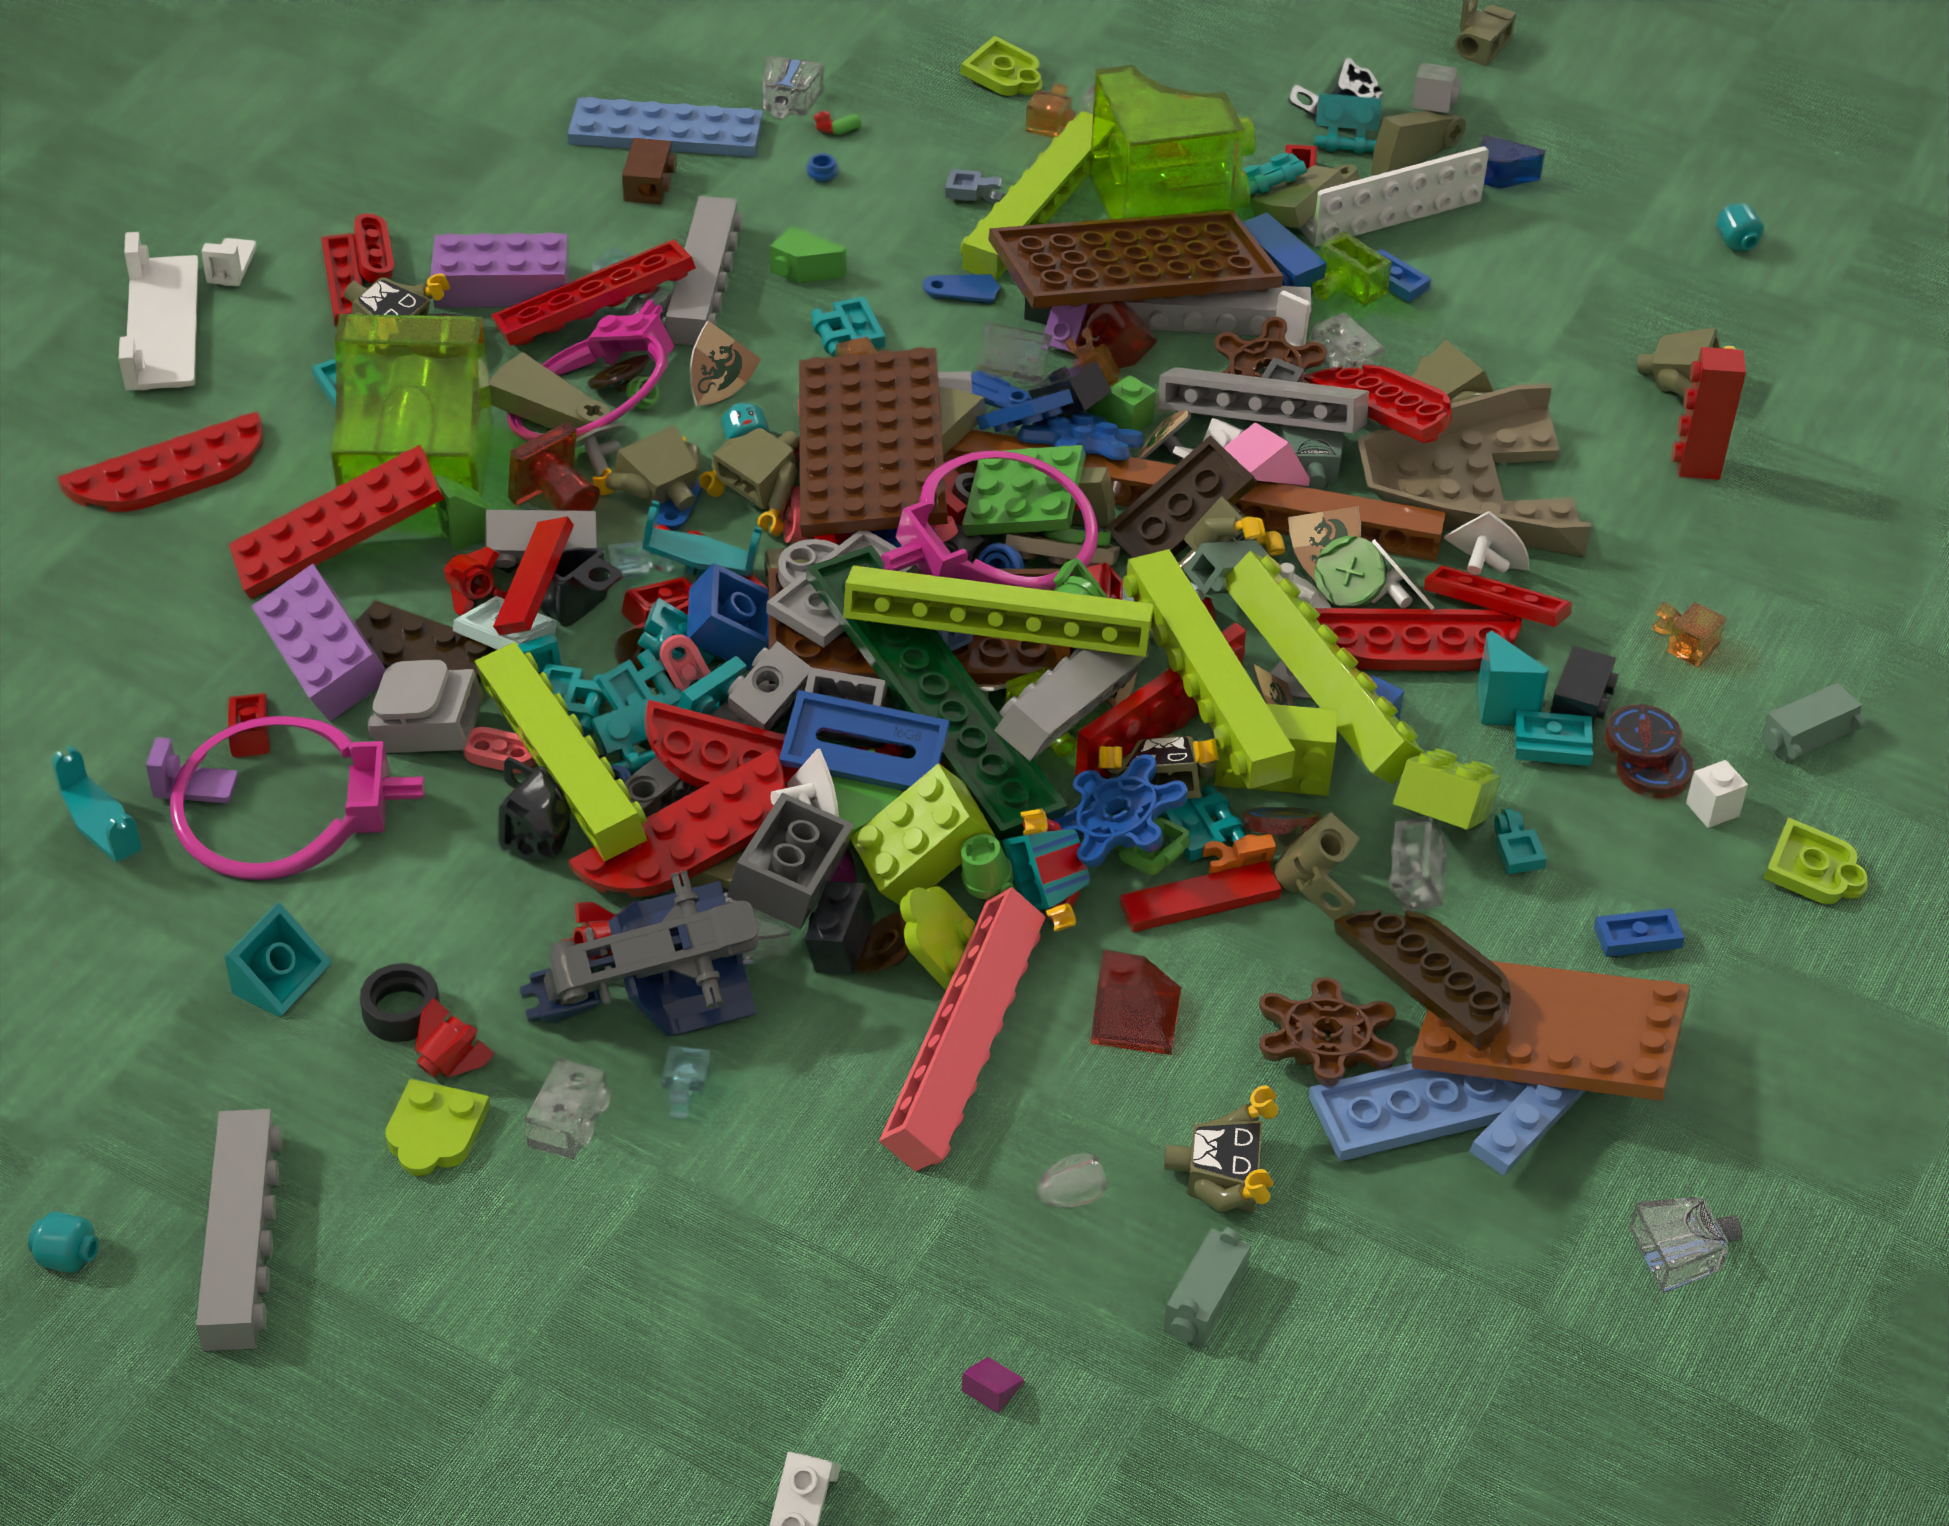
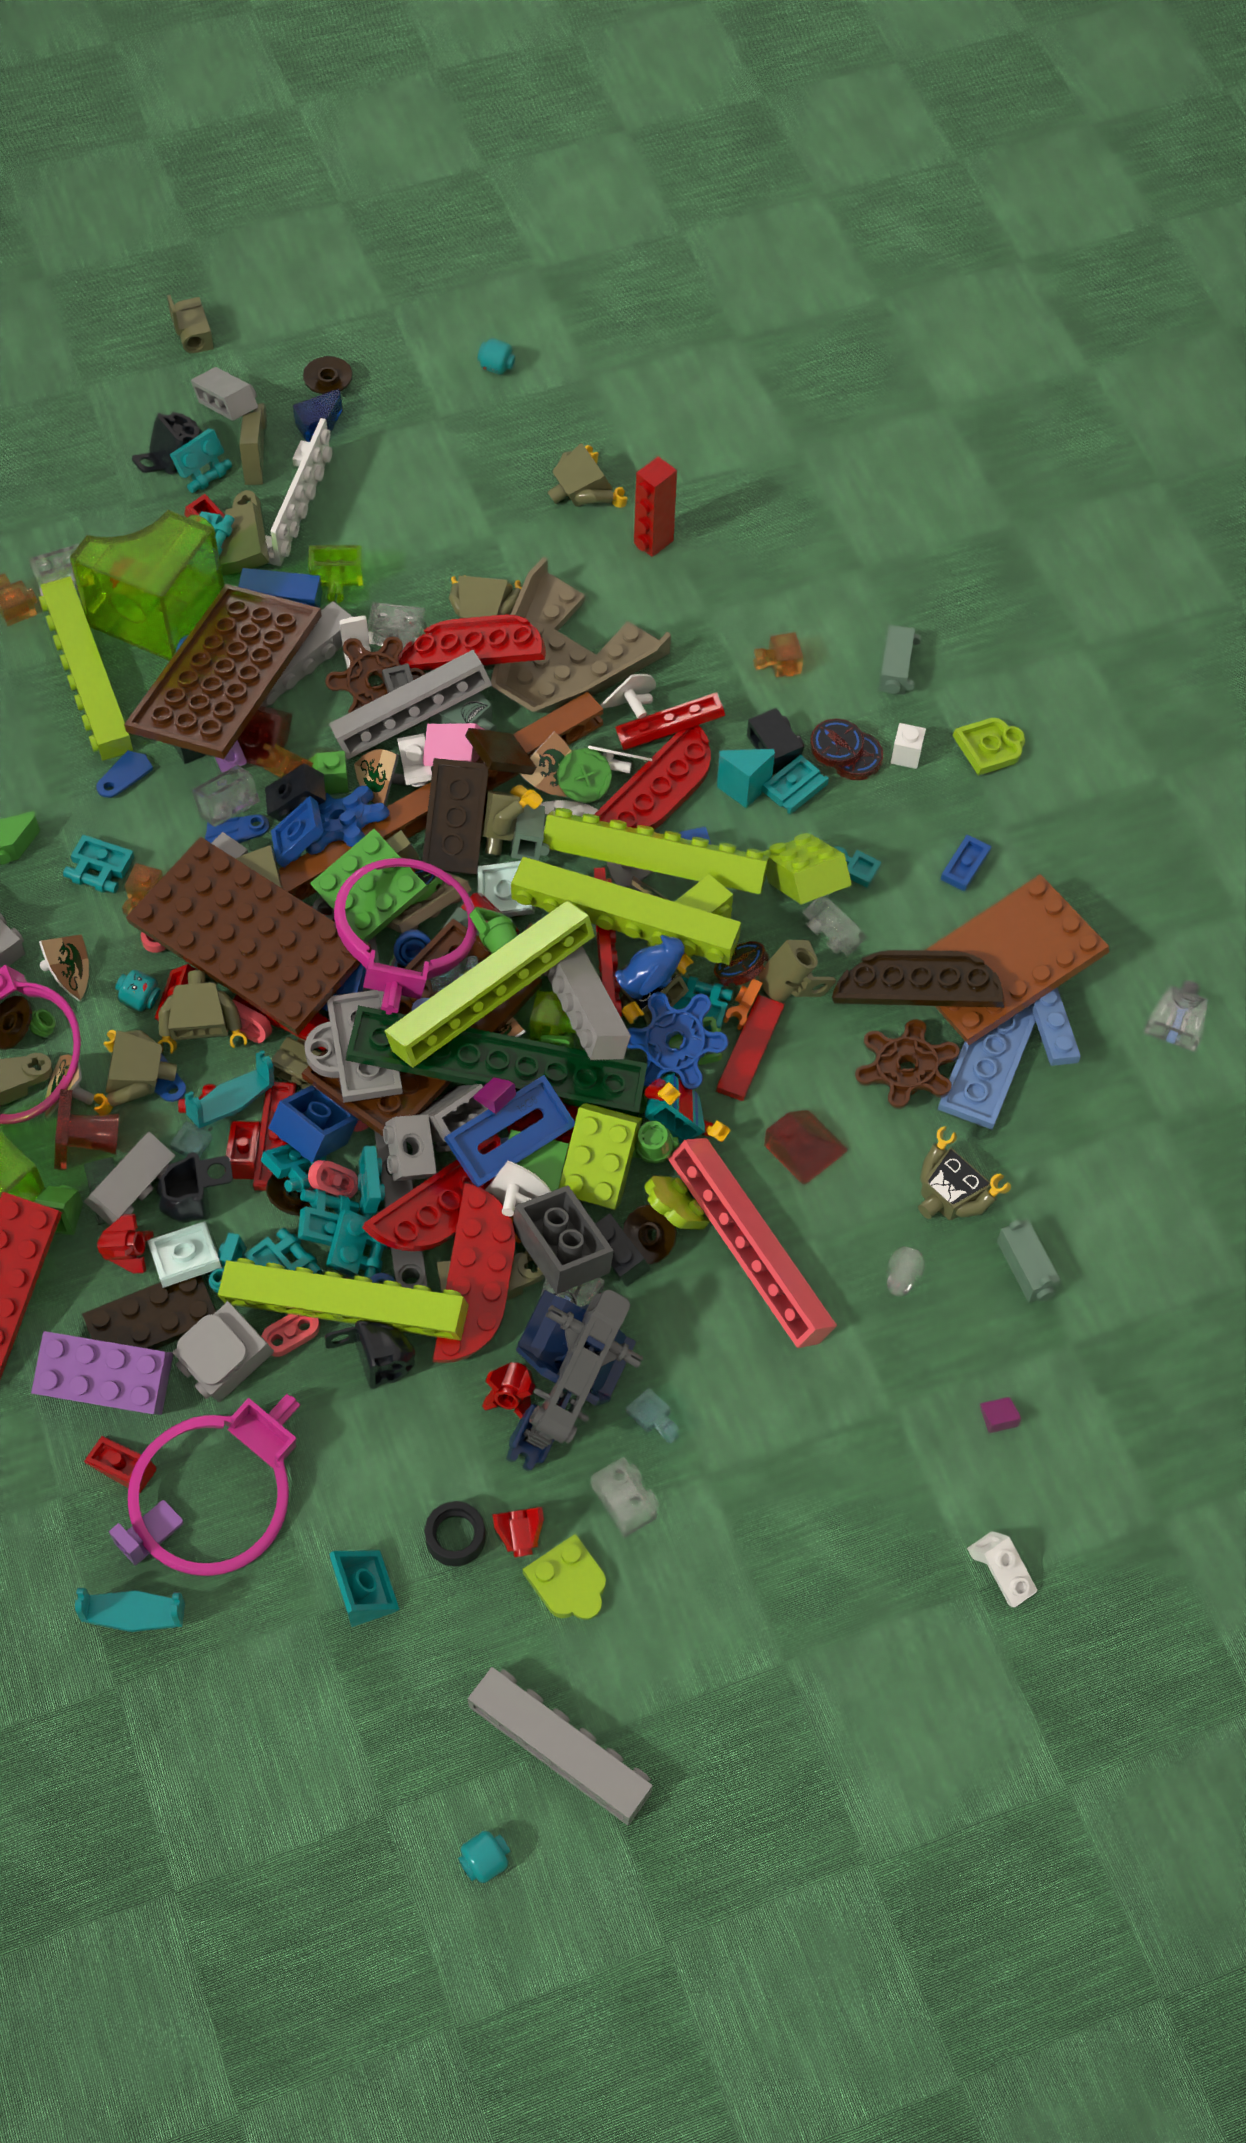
camera: 50 degrees left, 15 degrees up
red tile [493,516,574,636] -> none
sand blue plate [945,169,1003,204] -> none
blue plate [1359,249,1432,303] -> none
none -> dark brown dish [303,356,353,395]
none -> dark brown tile [465,728,537,775]
none -> magenta slope [473,1077,516,1114]
none -> blue animal [615,935,684,1000]

